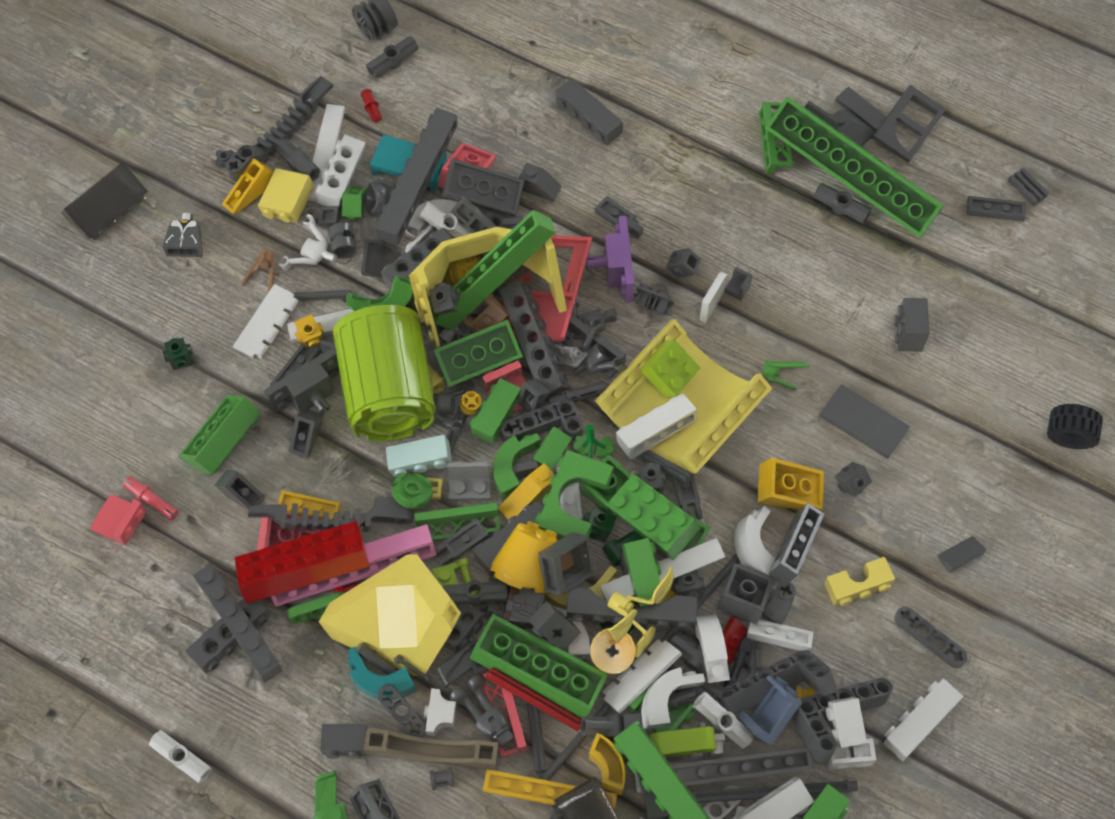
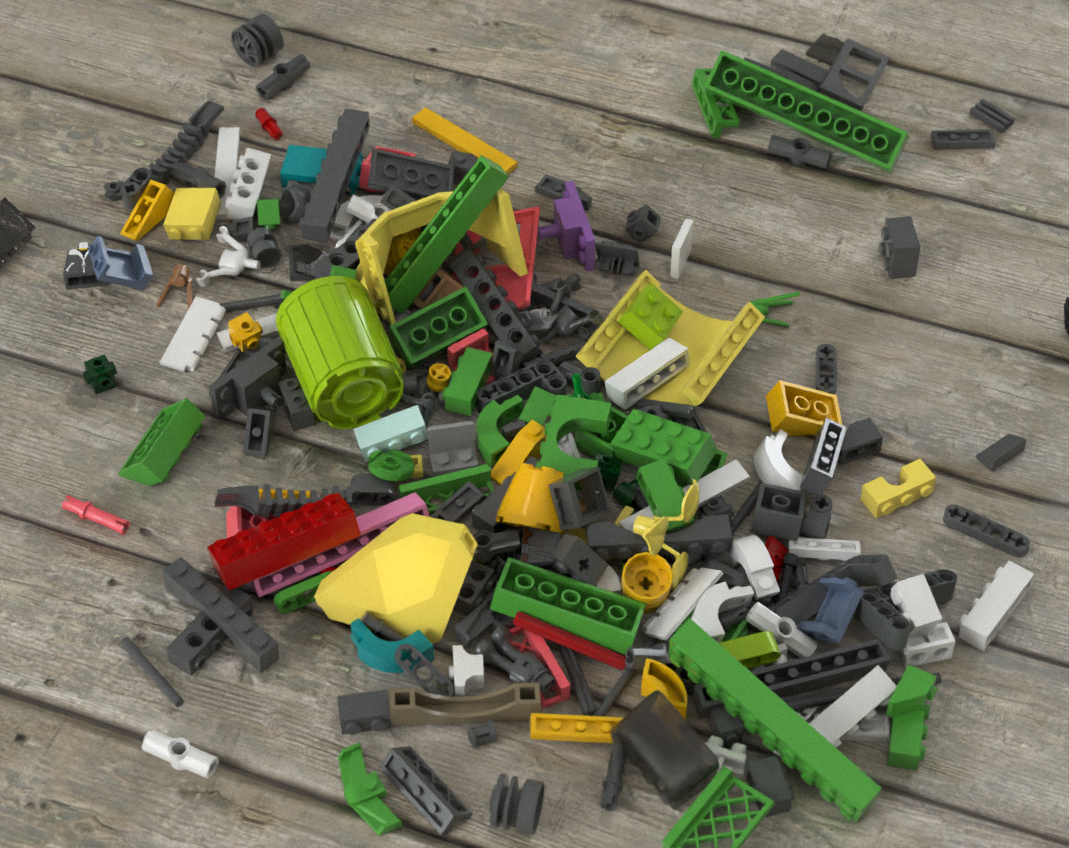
camera: 10 degrees left, 15 degrees down
coral bracket [91,495,146,546] -> none
dark grey slope [214,469,266,510] -> none
dark grey hinge [394,655,432,683] -> none
dark grey brick [428,283,459,316] -> none
dark grey brick [556,78,623,145] -> none
dark grey panel [724,267,753,300] -> none
dark grey tile [819,384,910,459] -> none
dark grey brick [835,462,872,496] -> none
none -> sand blue panel [88,236,153,290]
none -> dark grey bar [121,637,184,707]
none -> dark grey brick [278,376,315,432]
none -> yellow tile [412,107,517,175]
none -> dark grey piece [559,361,601,396]
none -> clear smoke piece [805,33,845,66]
none -> dark grey beam [816,344,837,395]
none -> dark grey slope [838,418,883,466]

